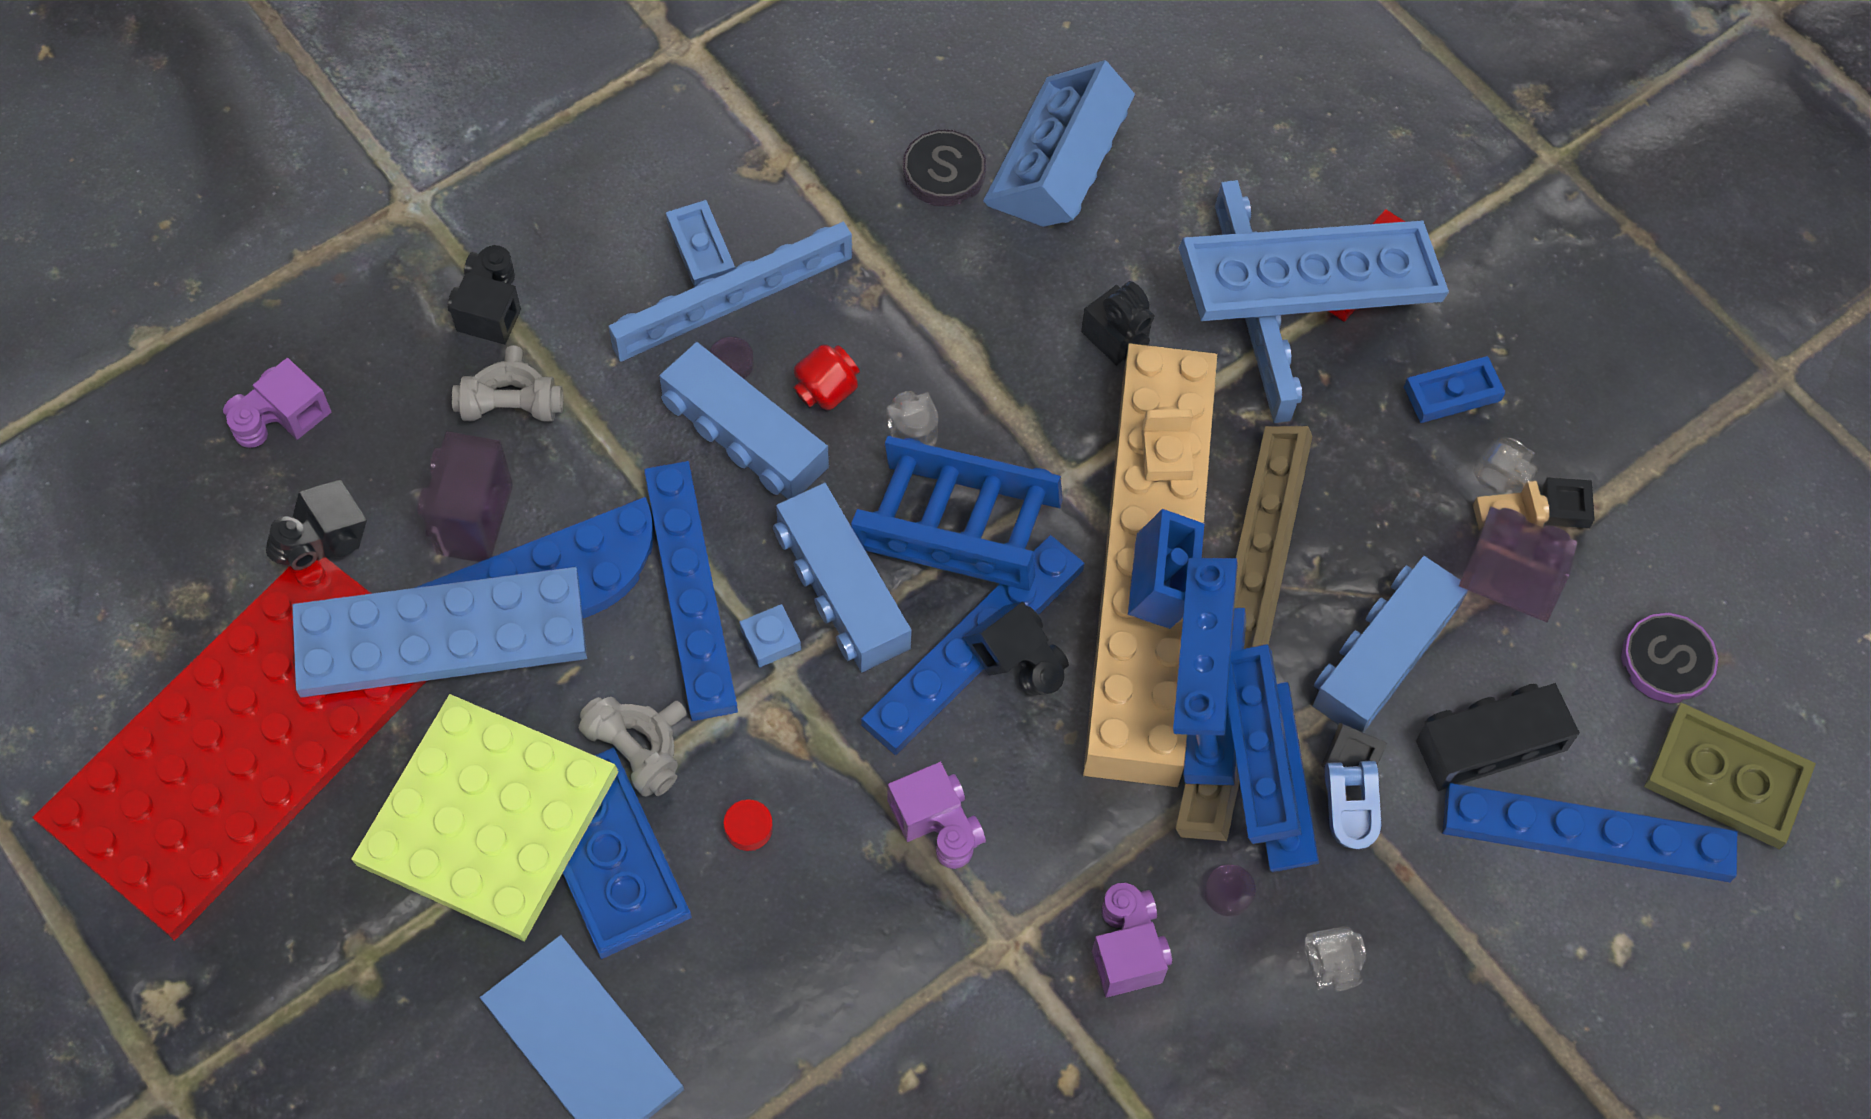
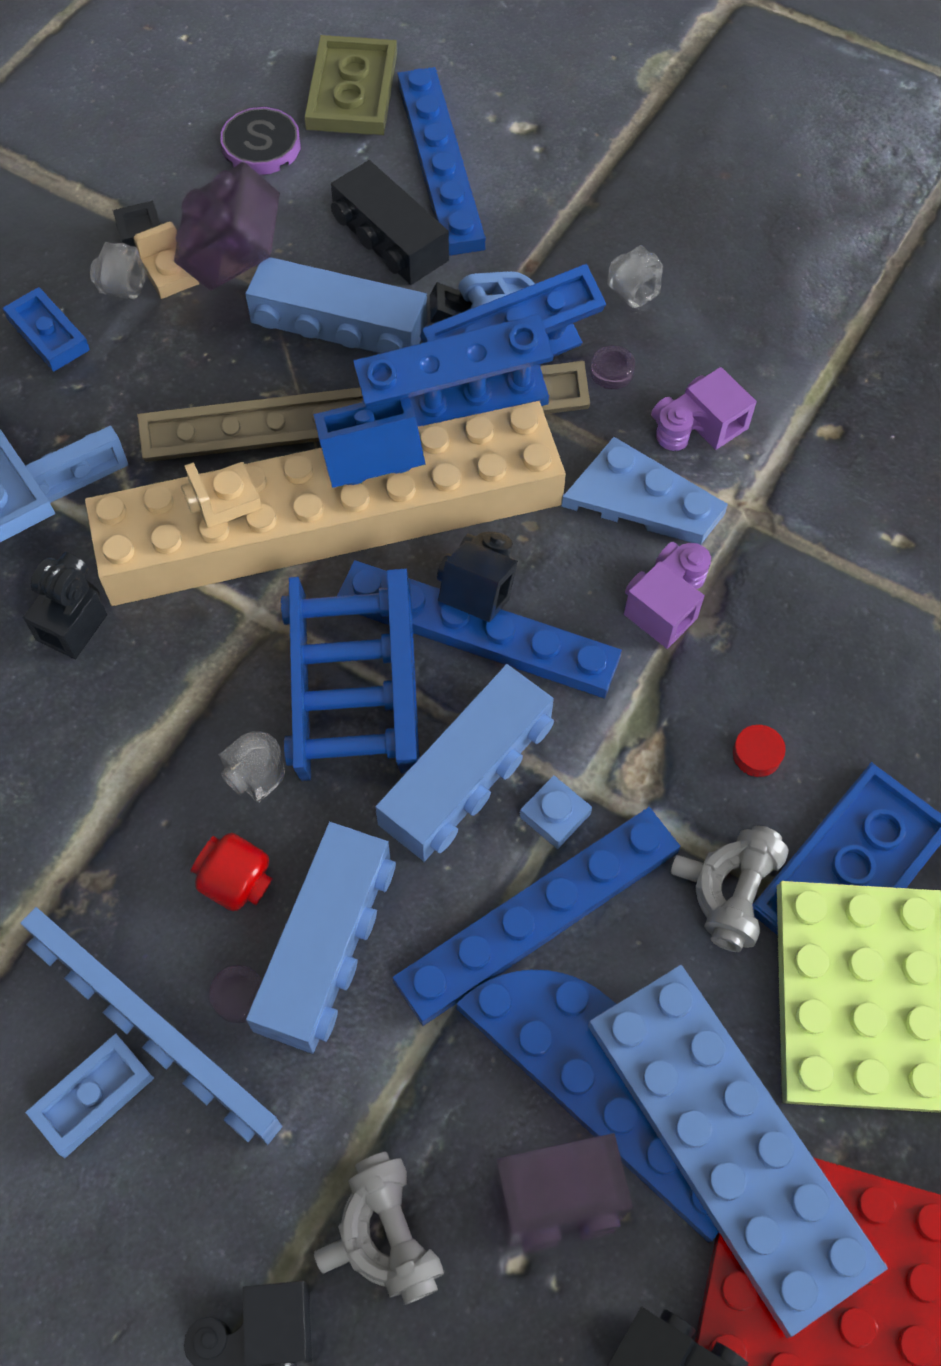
camera: 110 degrees left, 0 degrees up
none -> medium blue wing [561,437,728,545]

